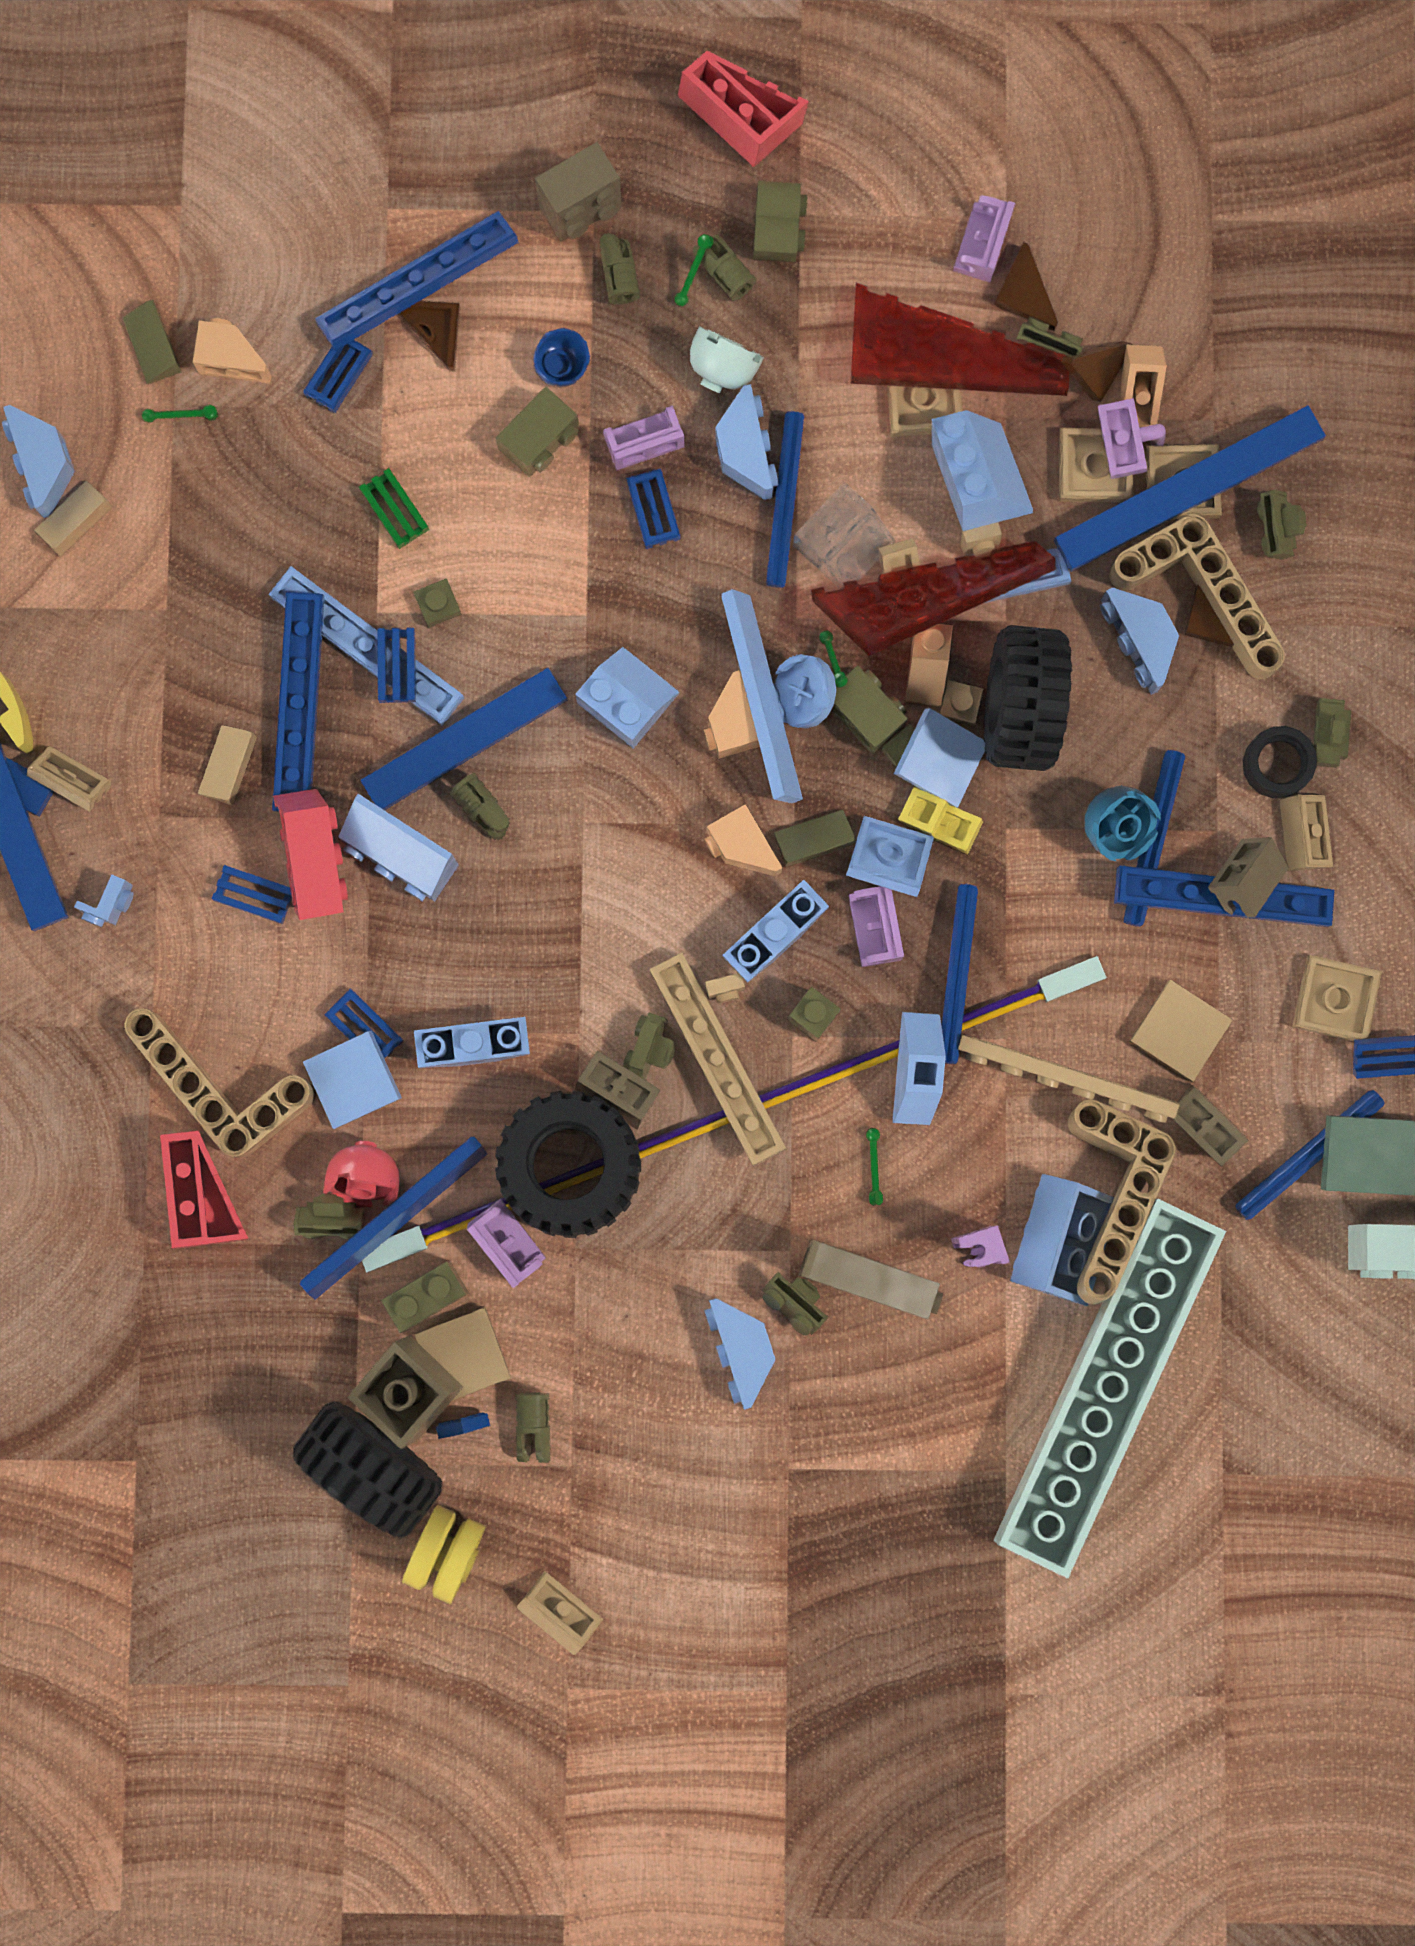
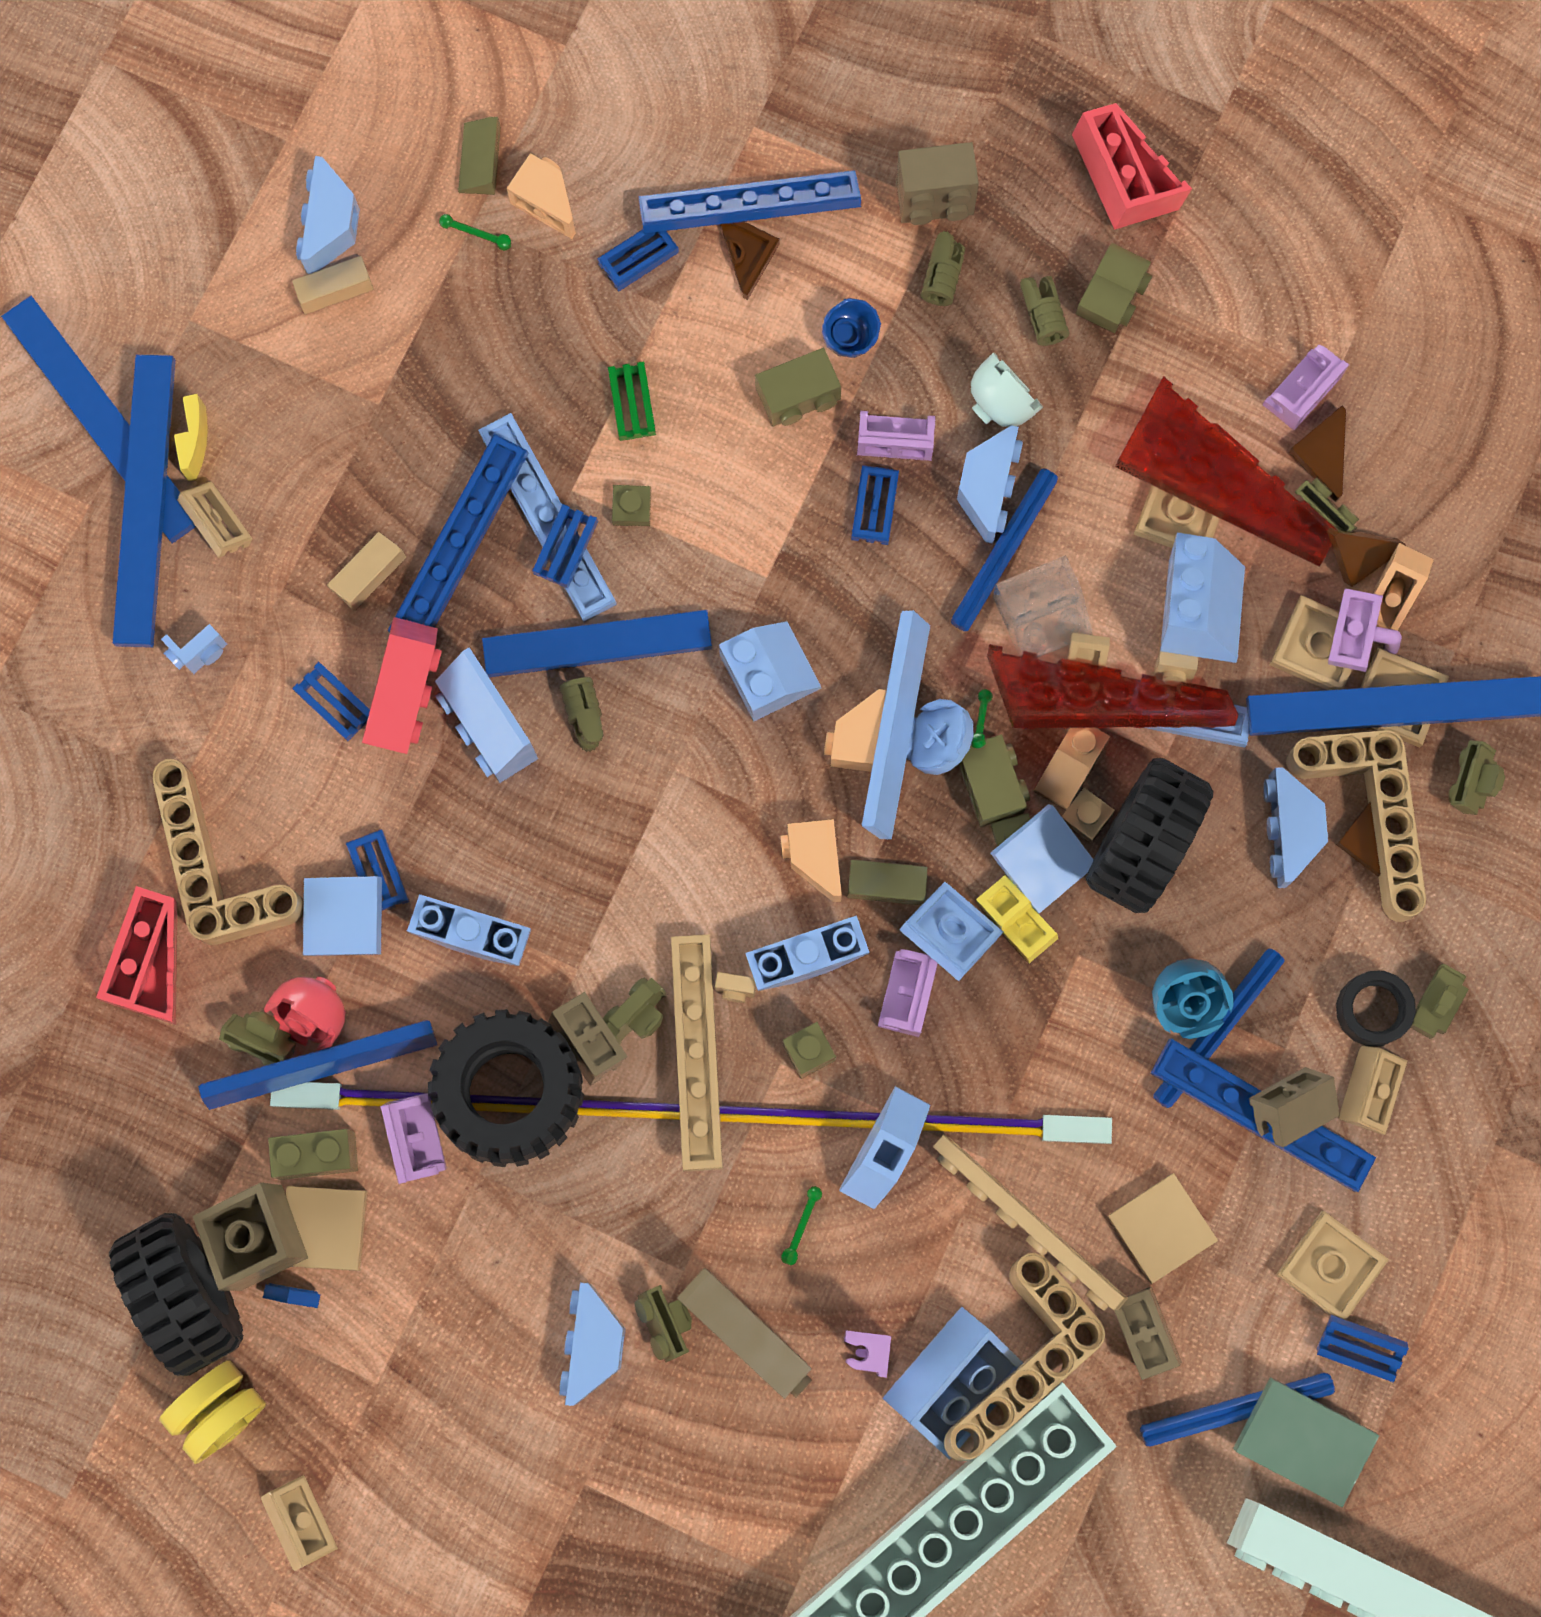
camera: 30 degrees right, 5 degrees down
olive hinge [515,1392,551,1463] -> none
green hinge [674,234,713,306] -> none
blue axle [941,884,978,1064] -> none

